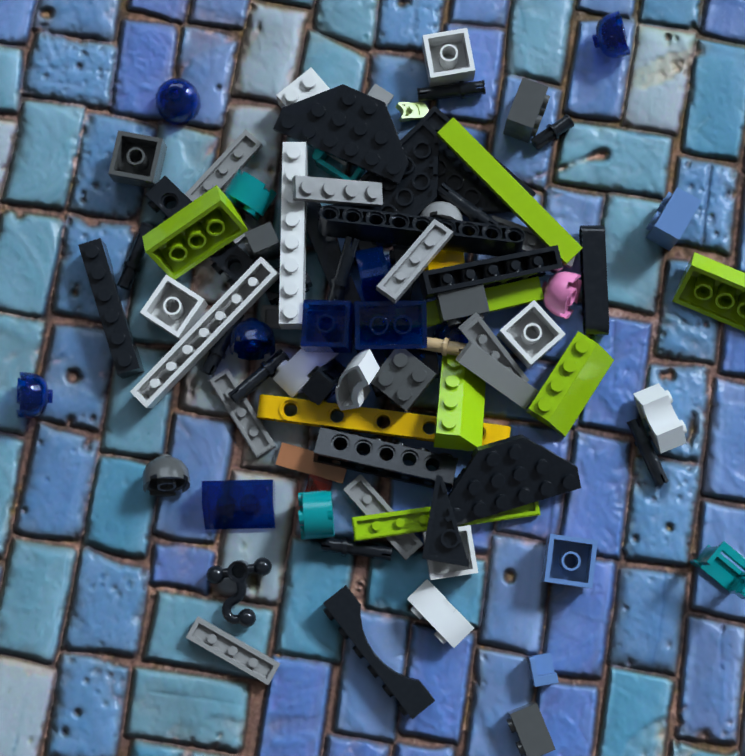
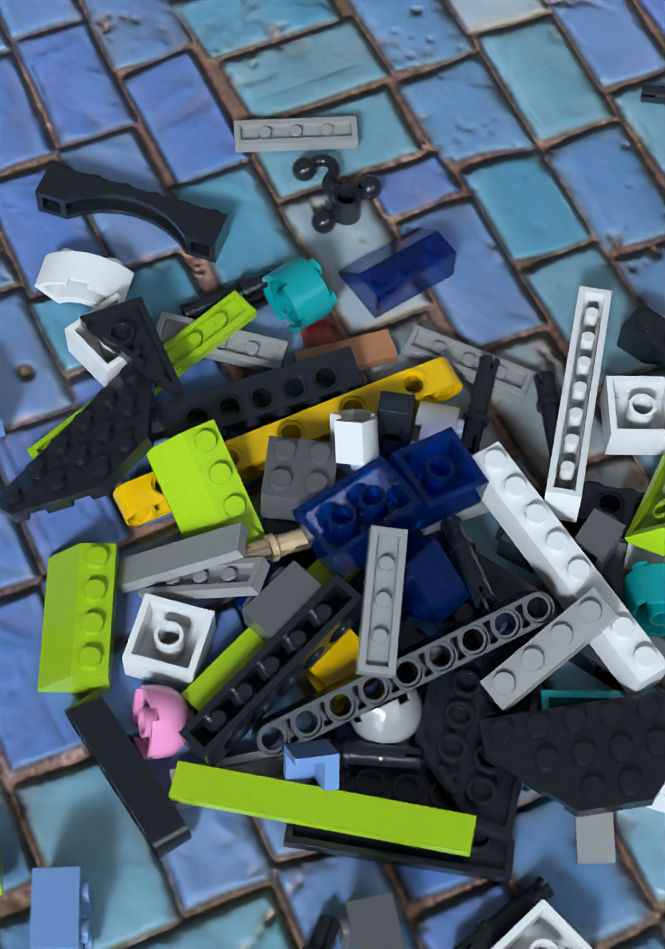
camera: 140 degrees right, 20 degrees down
dark grey cylinder [143,454,190,497] -> none
clear blue cylinder [229,318,276,360] -> none
yellowish green piece [395,102,429,122] -> none
none -> medium blue panel [284,739,340,791]

